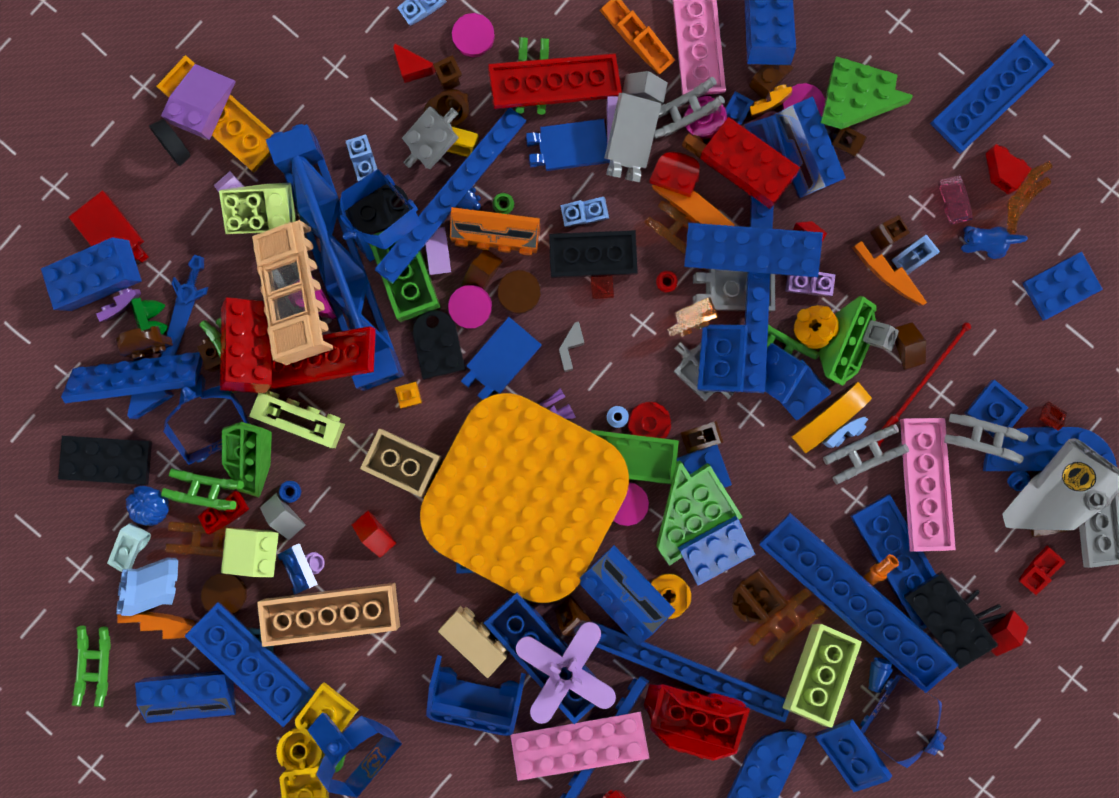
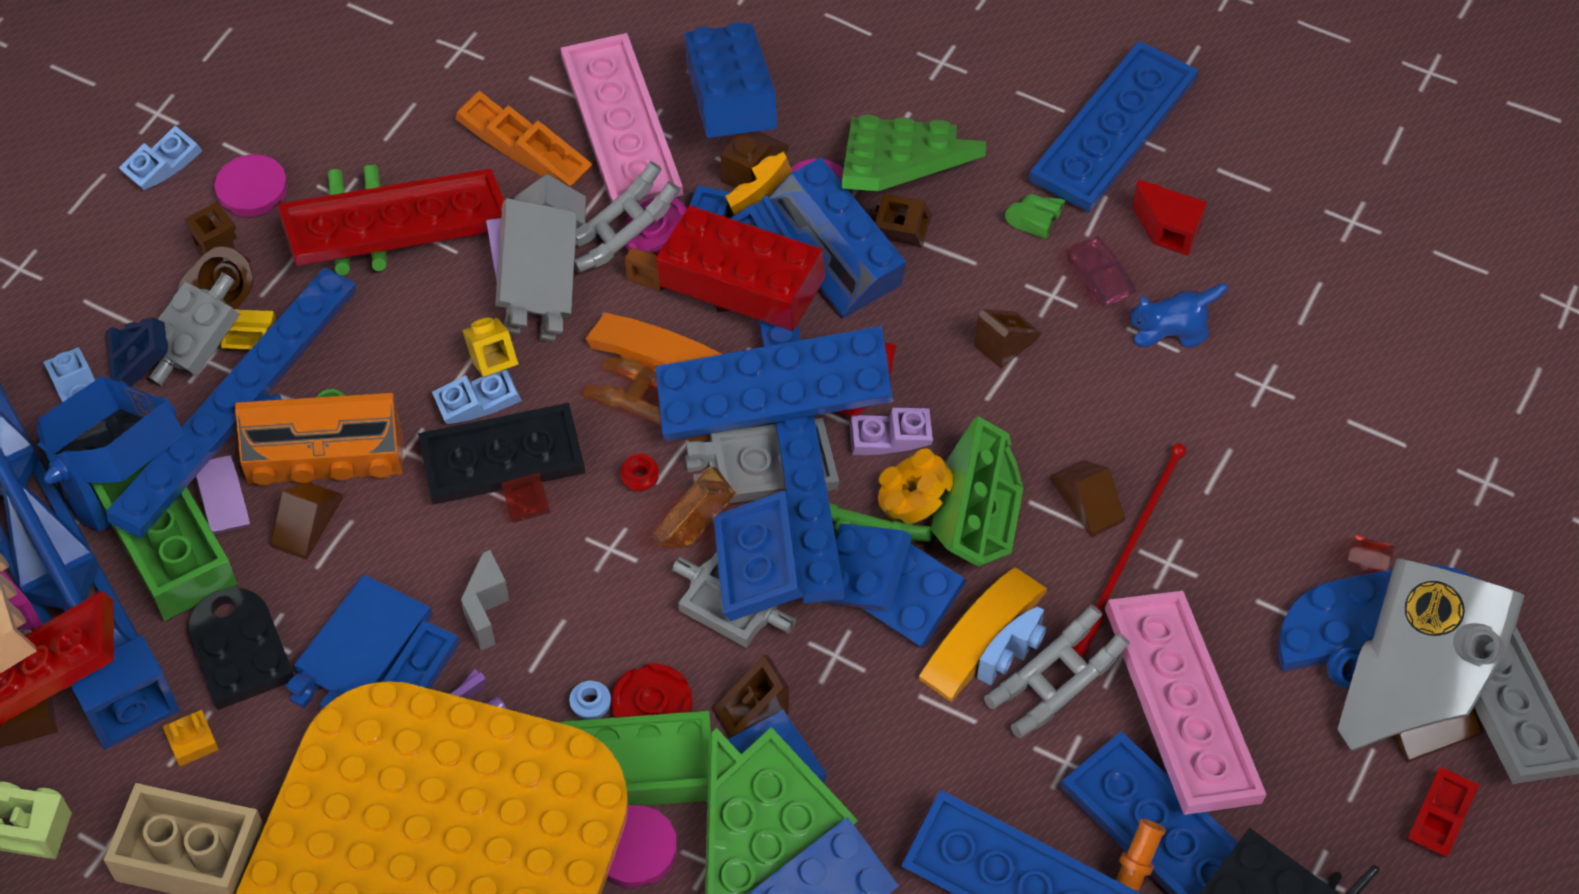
camera: 10 degrees left, 30 degrees down
red slope [393,44,435,83] -> none
dark pink tile [448,285,492,328] -> none
reddish brown tile [498,270,541,314] -> none
blue tile [526,119,610,171] -> none
red slope [650,152,700,197] -> none
orange slope [852,241,927,306] -> none
light grey brick [863,320,899,351] -> none
light blue slope [892,235,940,275] -> none
light grey piece [944,414,1028,464] -> none
blue plate [964,380,1028,438] -> none
clear orange piece [1007,161,1052,234] -> none
blue plate [1022,252,1103,320] -> none
none -> dark blue wing [106,317,168,387]
none -> blue plate [383,620,460,689]
none -> yellow brick [462,317,518,377]
none -> bright green piece [1005,194,1065,239]

